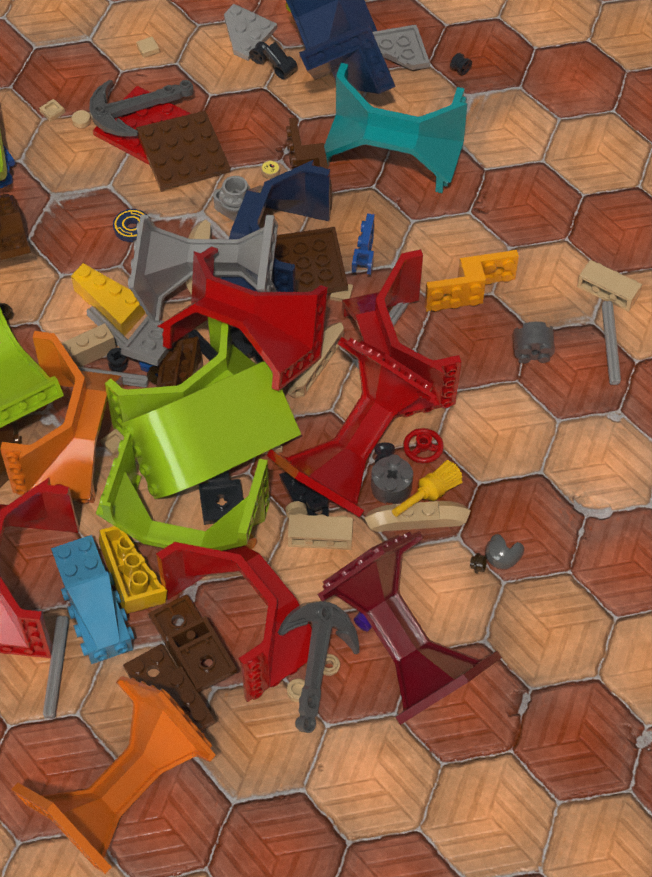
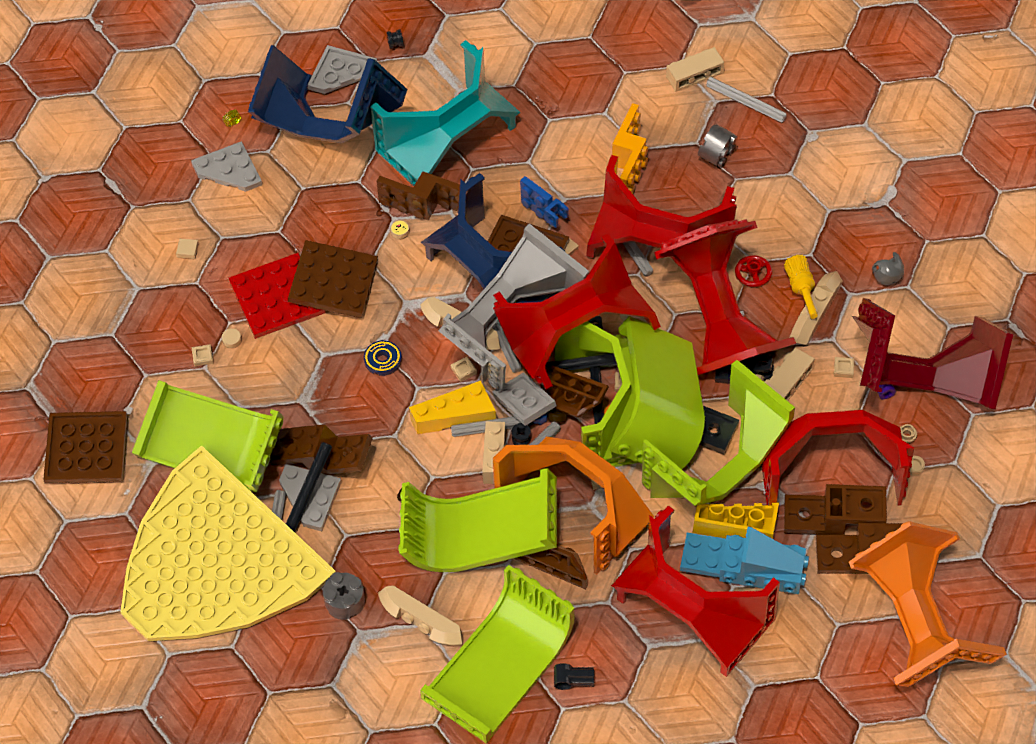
camera: 55 degrees left, 0 degrees up
light grey axle [43,616,69,719] -> none
dark grey piece [89,80,194,136] -> none
light grey beam [213,176,260,226] -> none
black wheel [249,41,269,64] -> none
black piece [263,41,298,80] -> none
dark grey piece [278,601,360,733] -> none
flat silver brick [371,454,413,504] -> none
black wheel [374,442,395,463] -> none
dark brown plate [470,553,487,574] -> none

